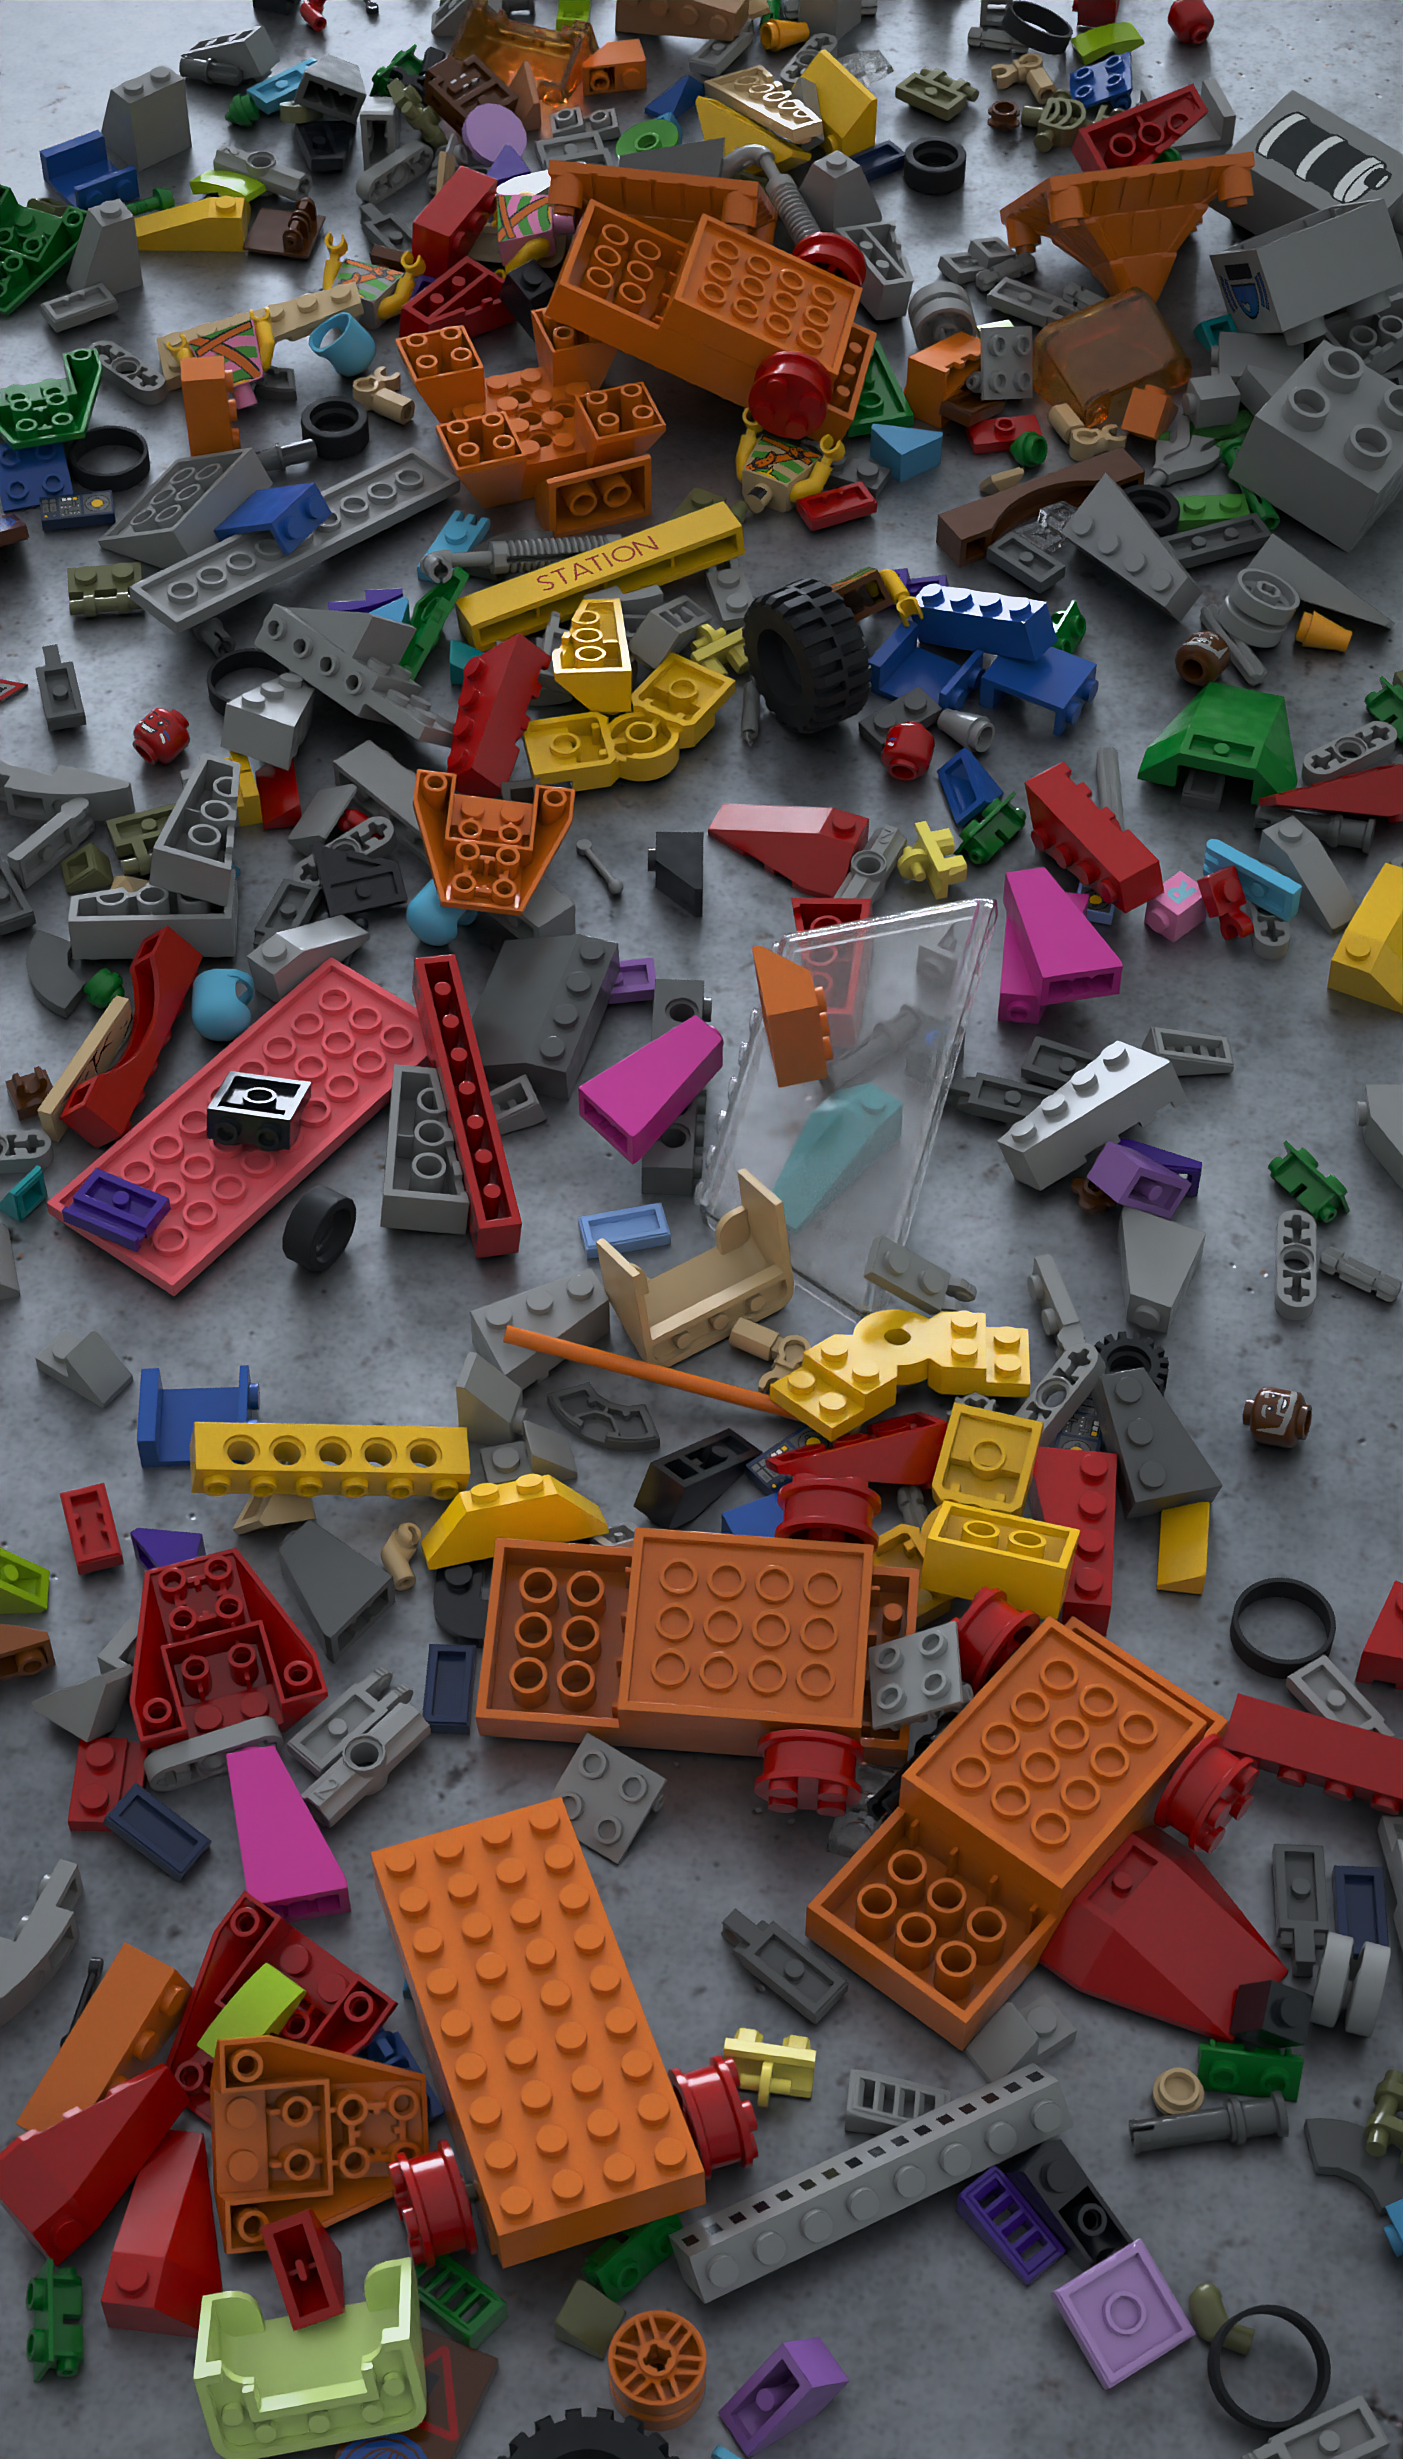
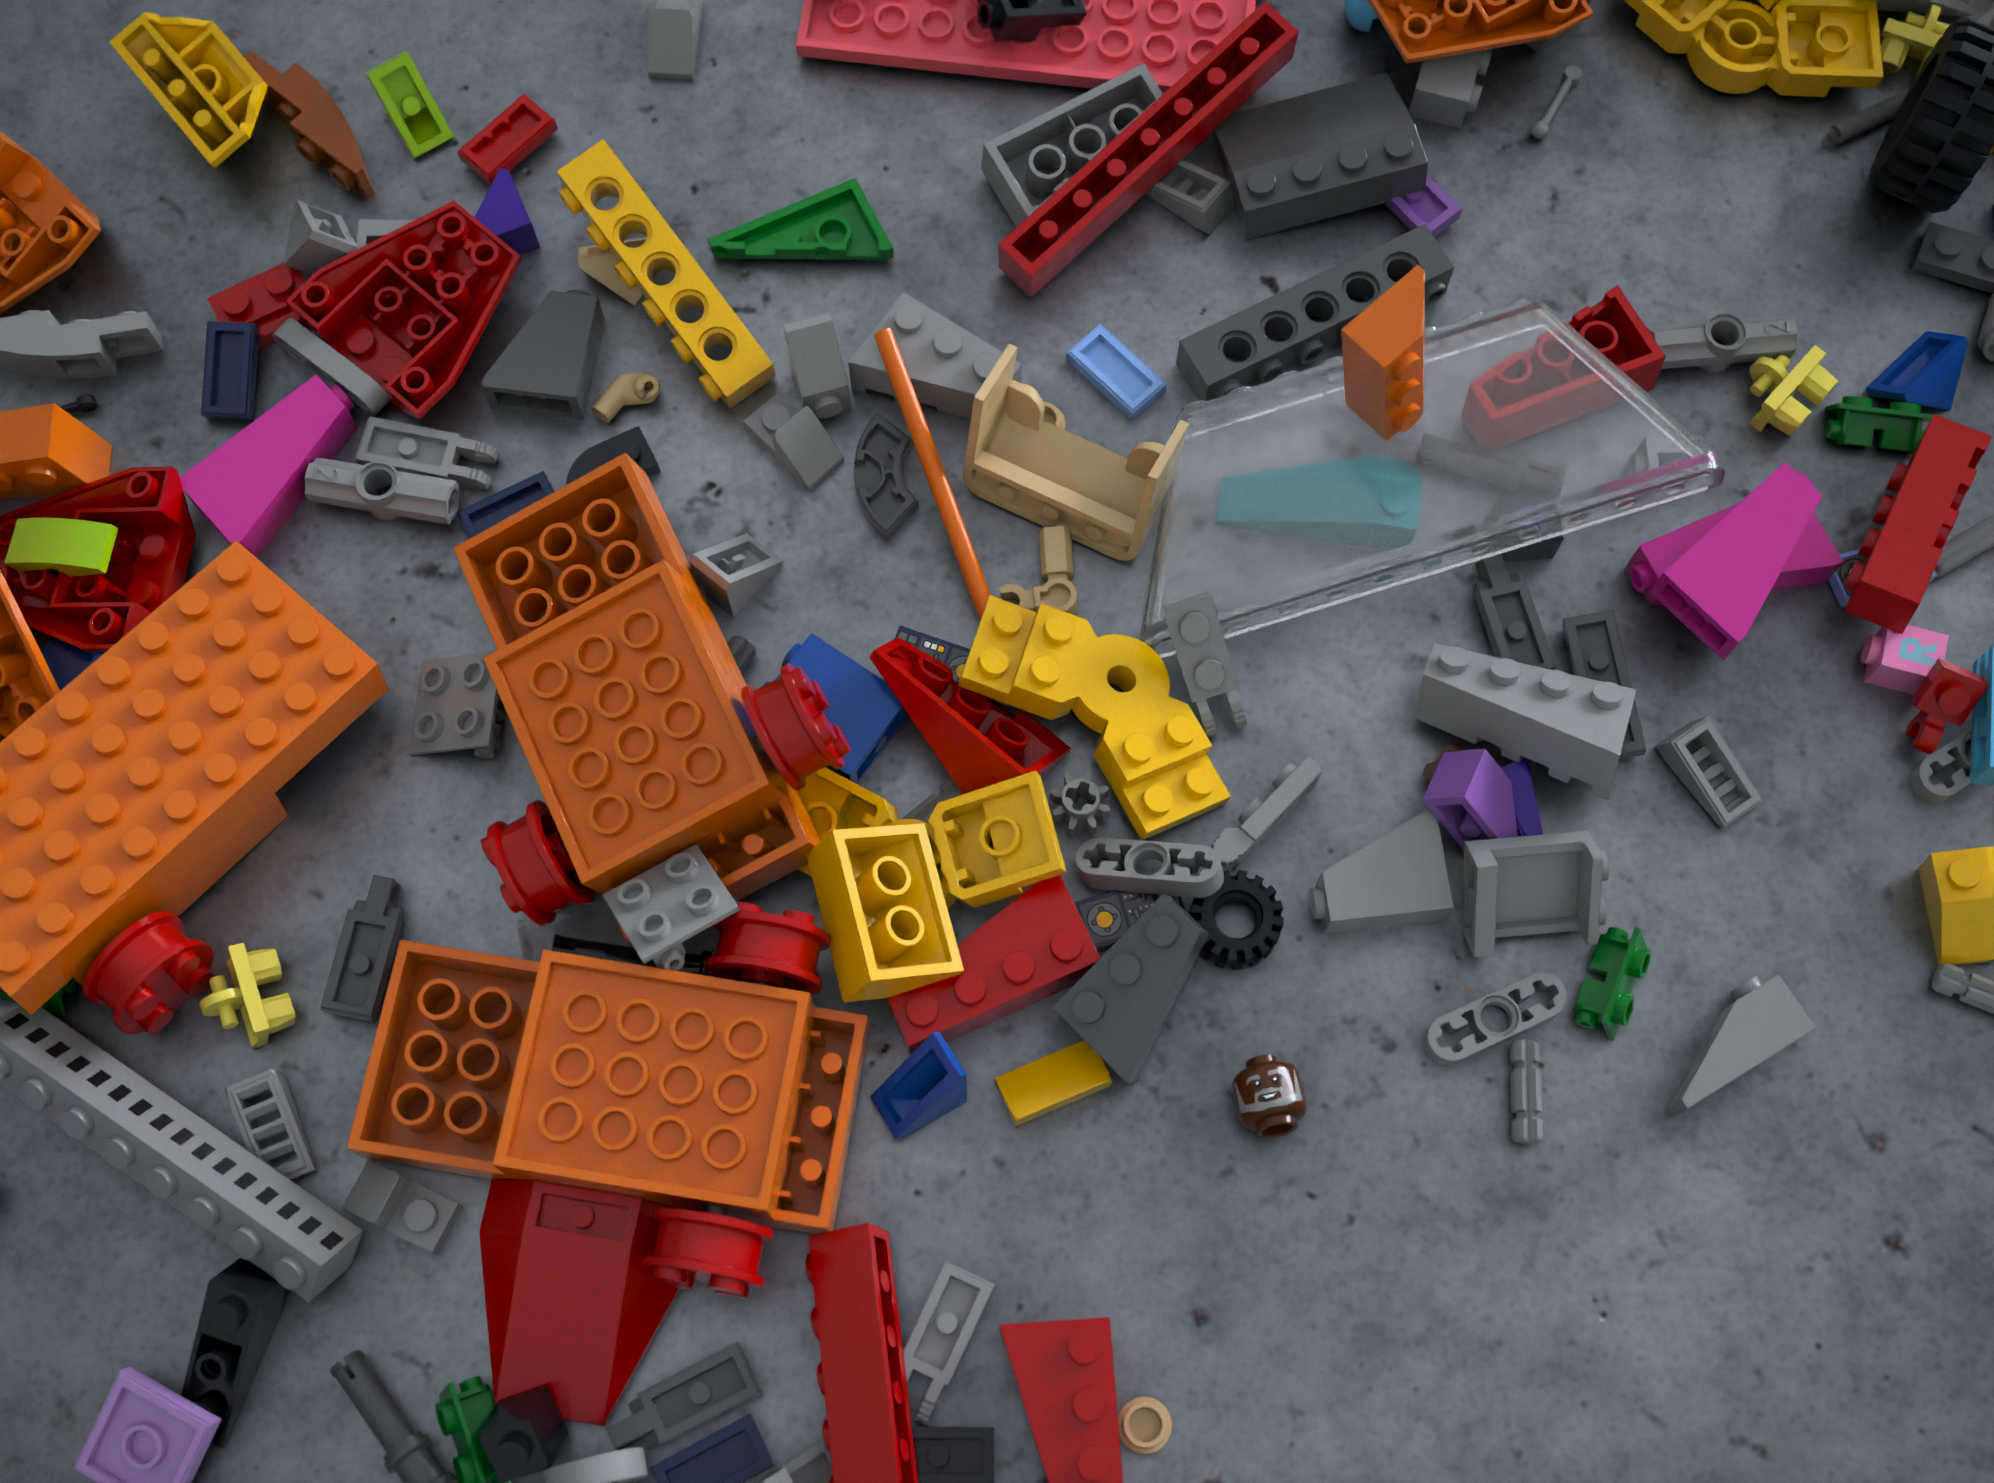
camera: 60 degrees right, 20 degrees up
blue panel [137,1365,260,1467] -> none
black tyre [282,1185,356,1272] -> none
yellow wedge [420,1474,609,1570] -> none
dark pink slope [578,1015,724,1165] -> none
black slope [634,1428,763,1530] -> none
black slope [648,832,704,917] -> none
red wedge [708,804,869,898] -> none
red head [881,721,935,781] -> none
dark purple slope [956,2165,1066,2287] -> none
tan plate [1152,2067,1204,2115] -> none
black tyre [1230,1578,1336,1679] -> none
none -> green wing [707,178,894,260]
none -> blue slope [870,1032,967,1139]
none -> light grey panel [1461,831,1609,957]

